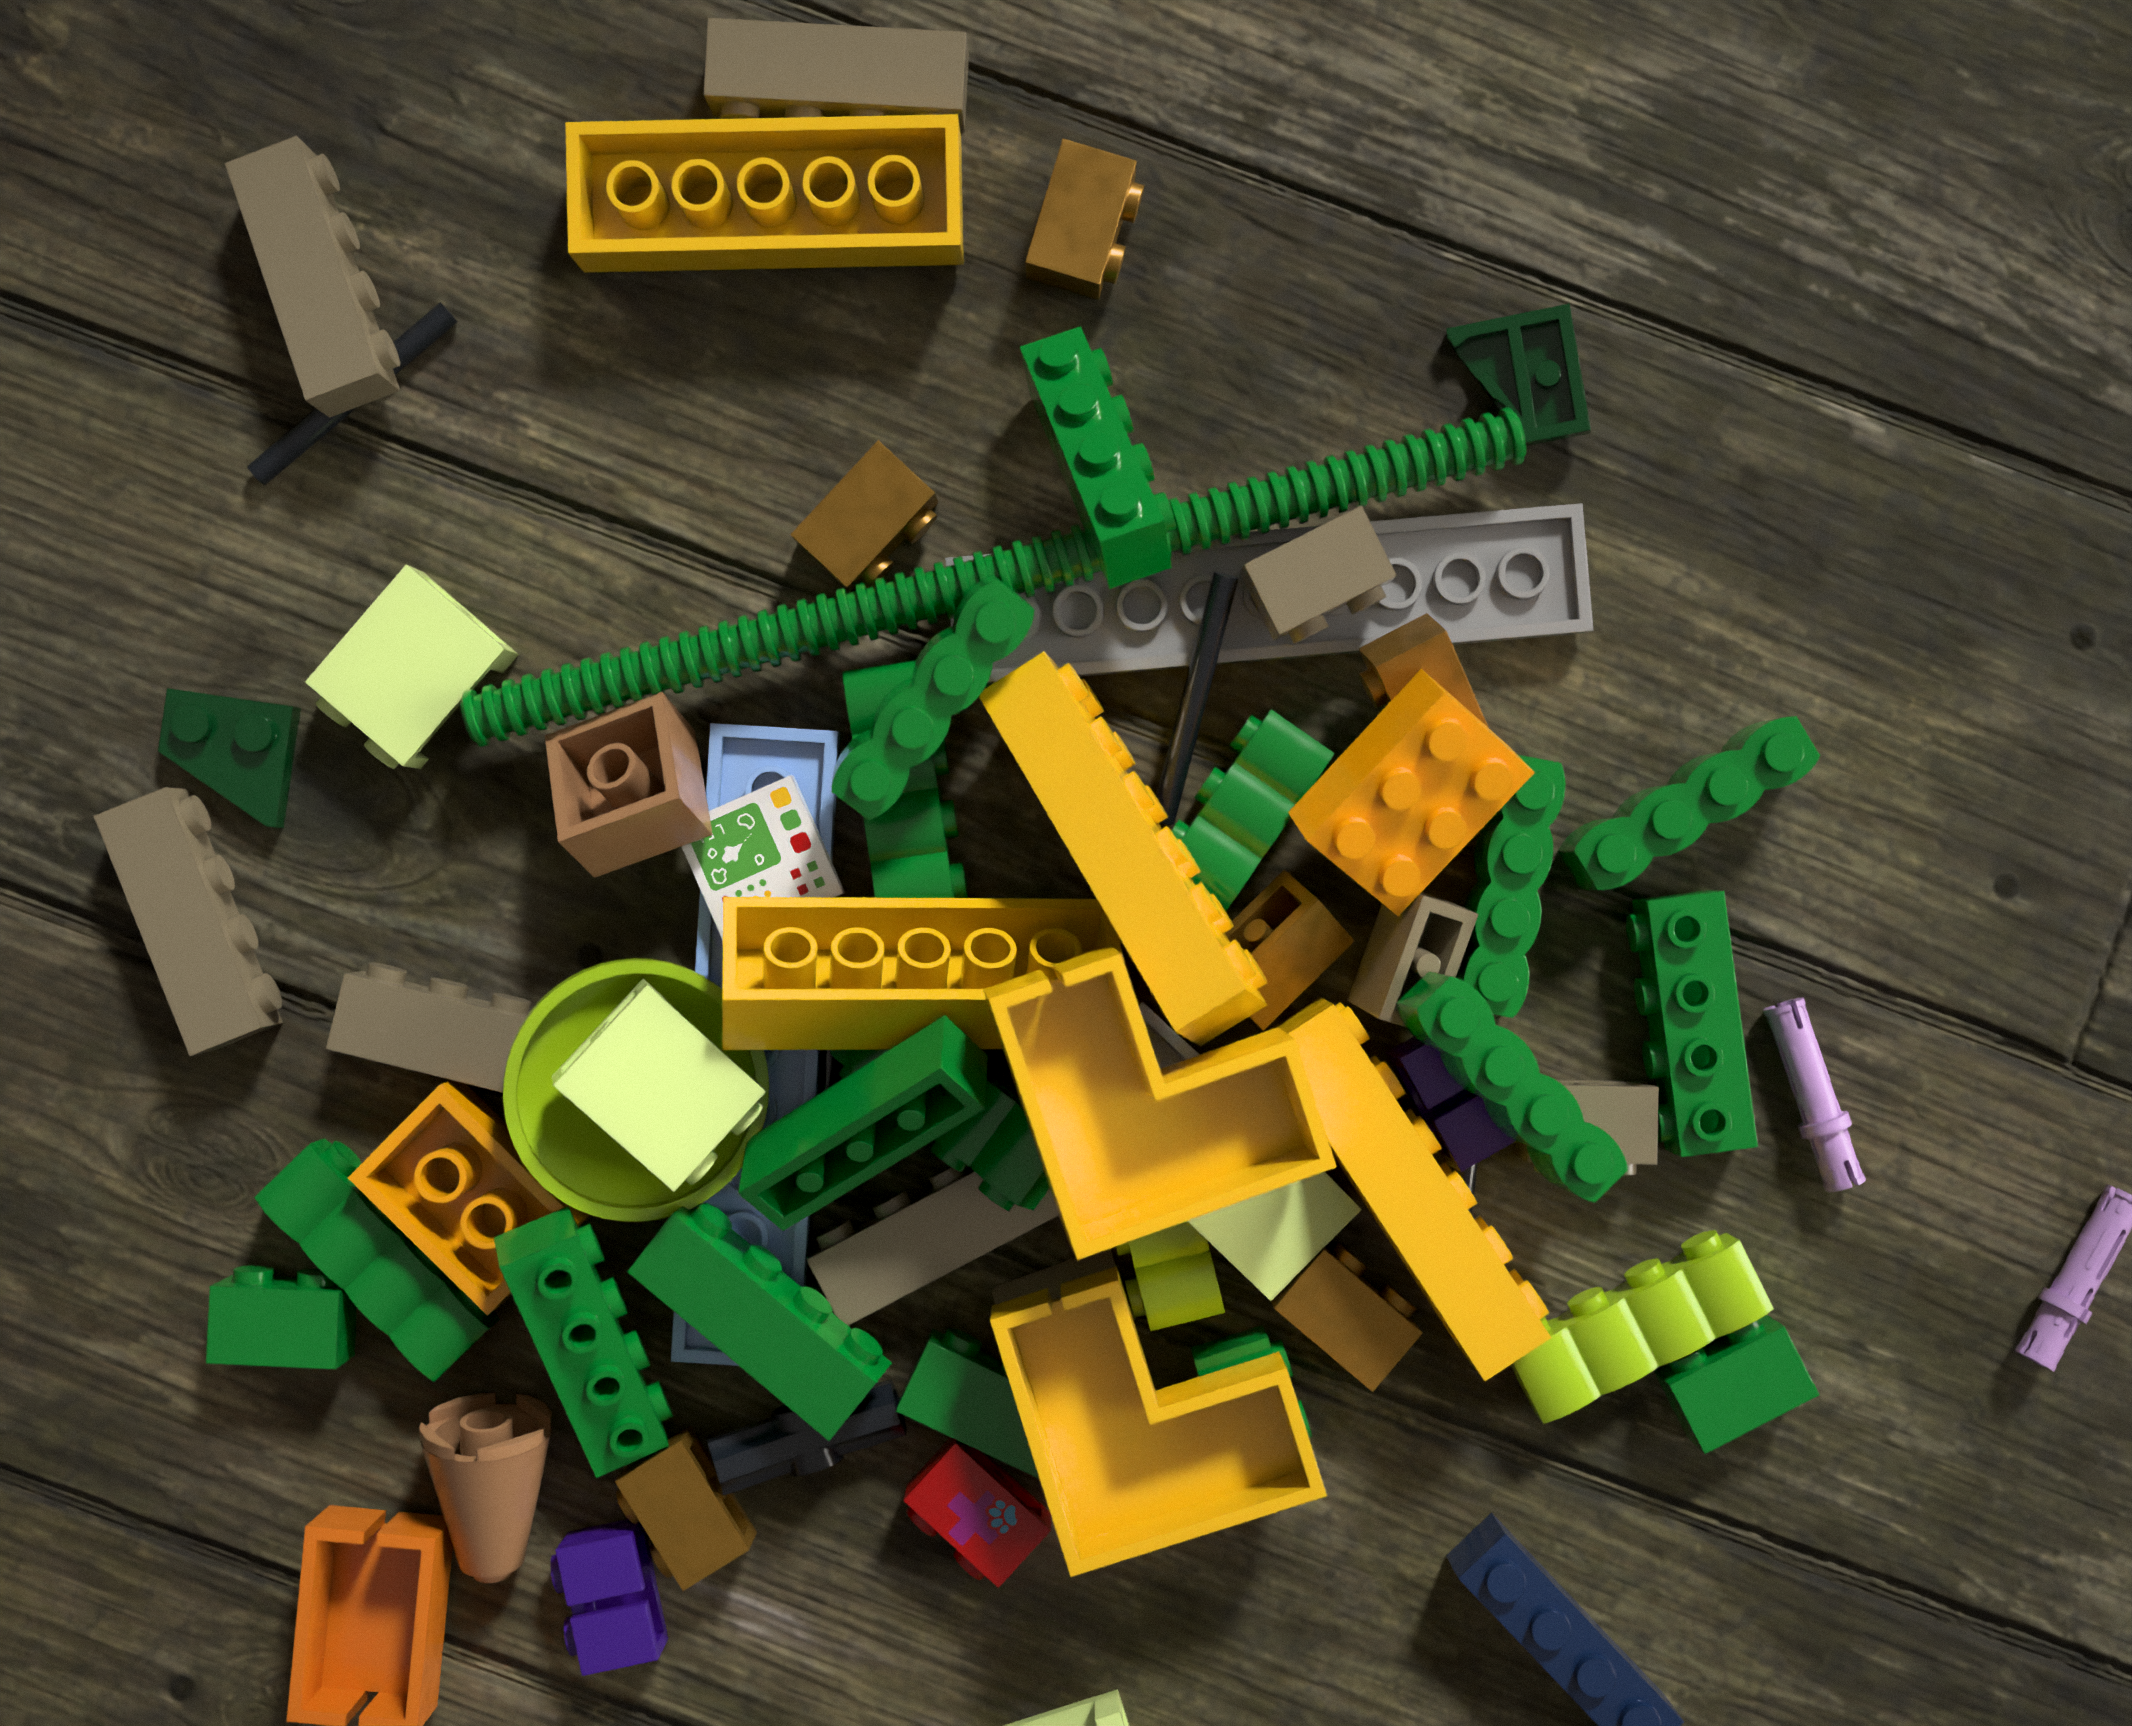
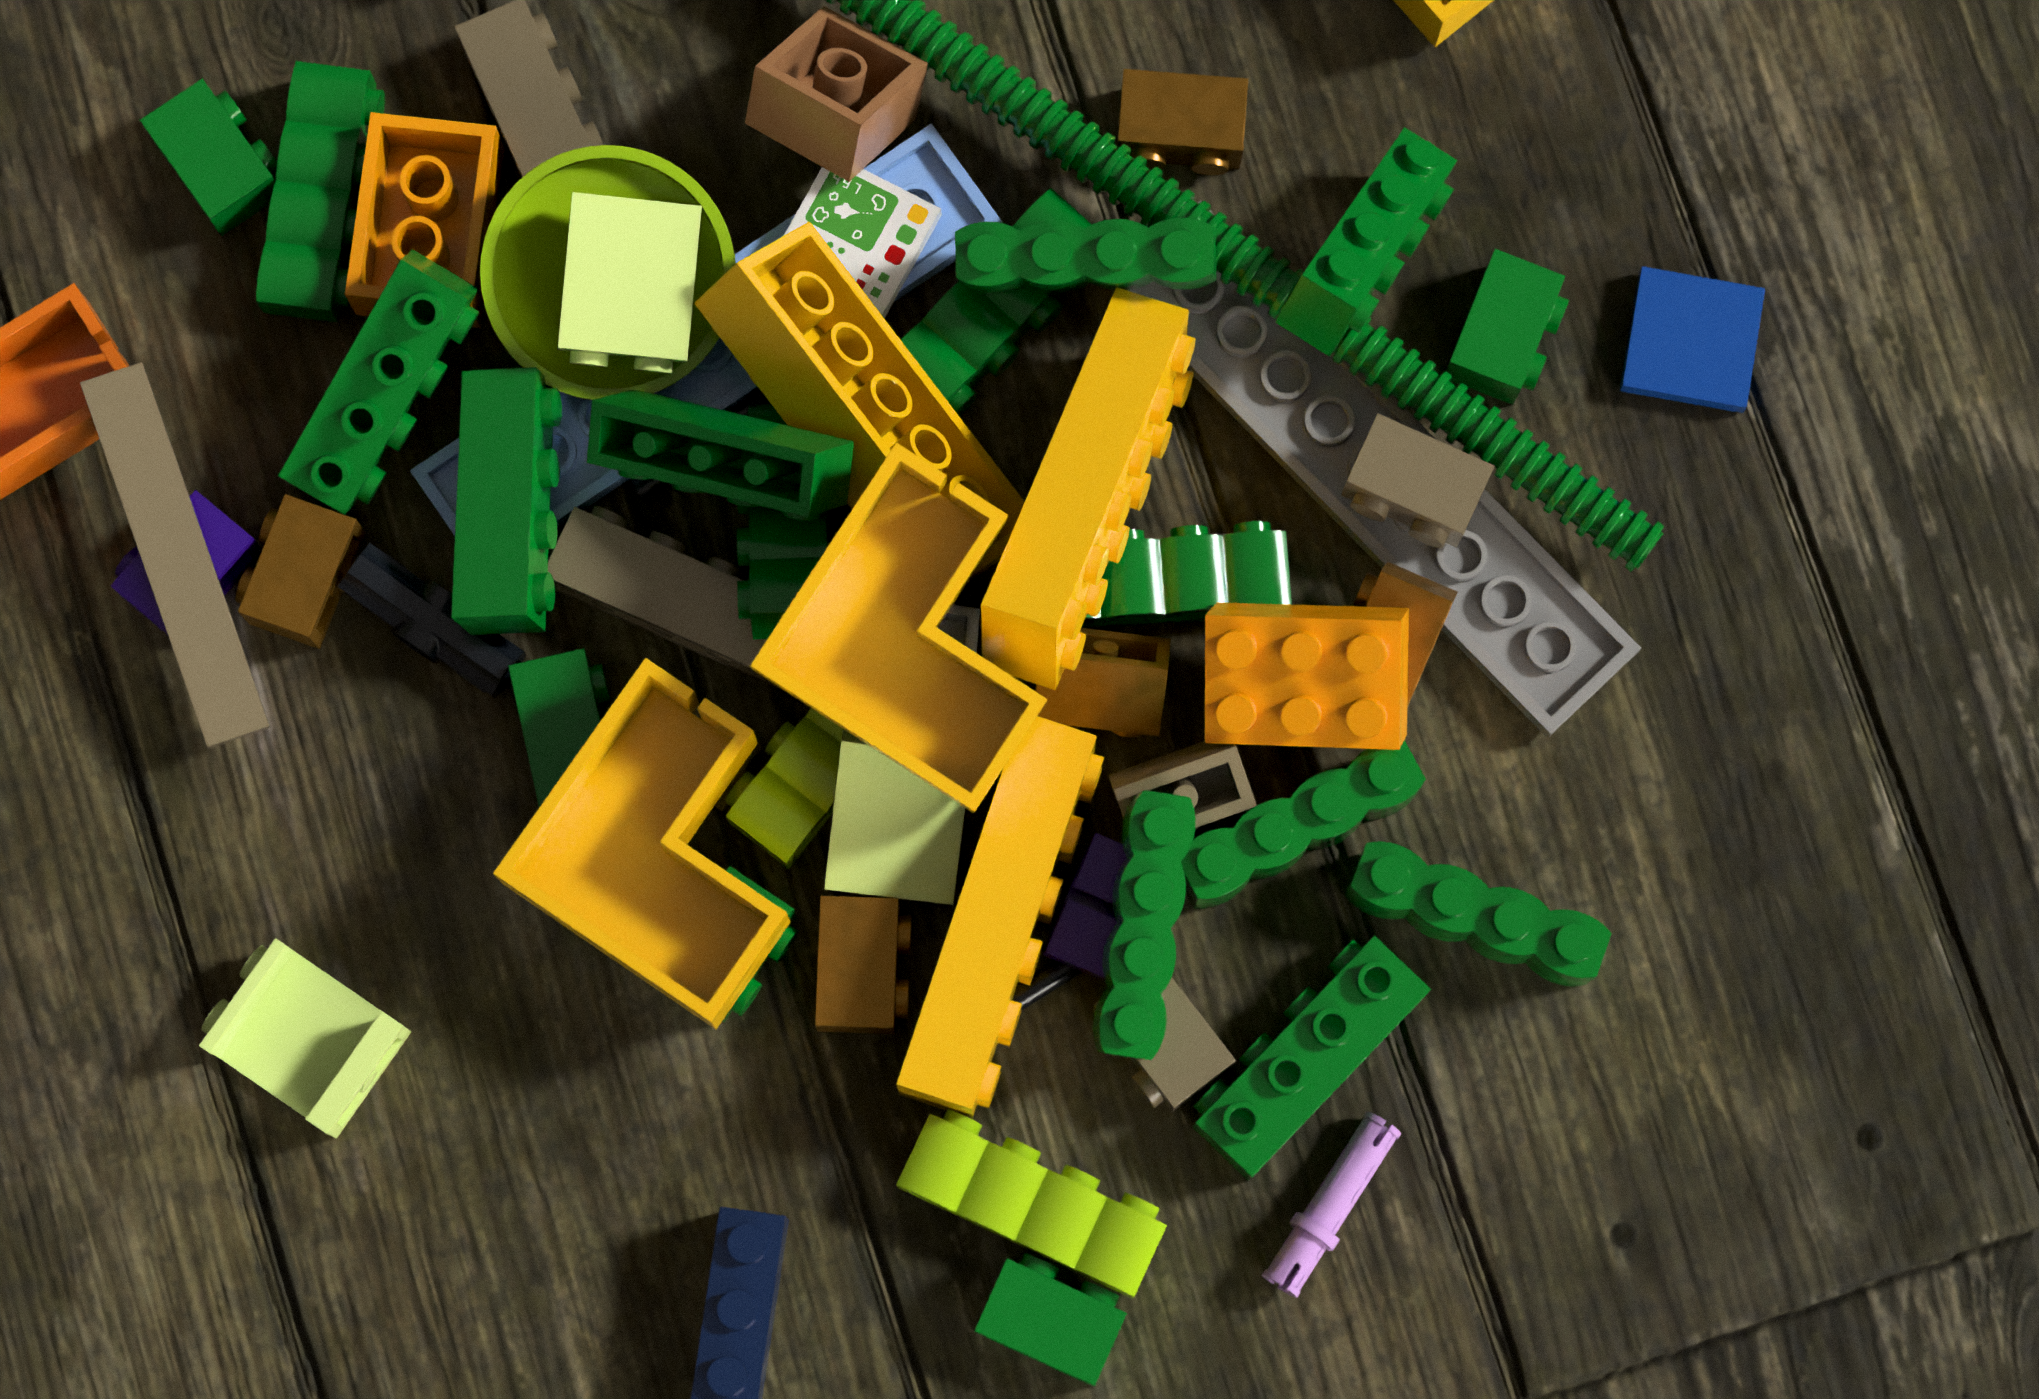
camera: 50 degrees right, 10 degrees down
medium nougat cone [419,1393,553,1583] -> none
red brick [903,1437,1051,1588] -> none
pearl gold brick [1025,138,1145,300] -> none
black bar [1156,572,1239,825] -> none
dark green wing [1446,303,1591,446] -> none
none -> dark tan tile [80,362,271,749]
none -> green brick [1446,249,1569,405]
none -> blue tile [1619,266,1765,413]

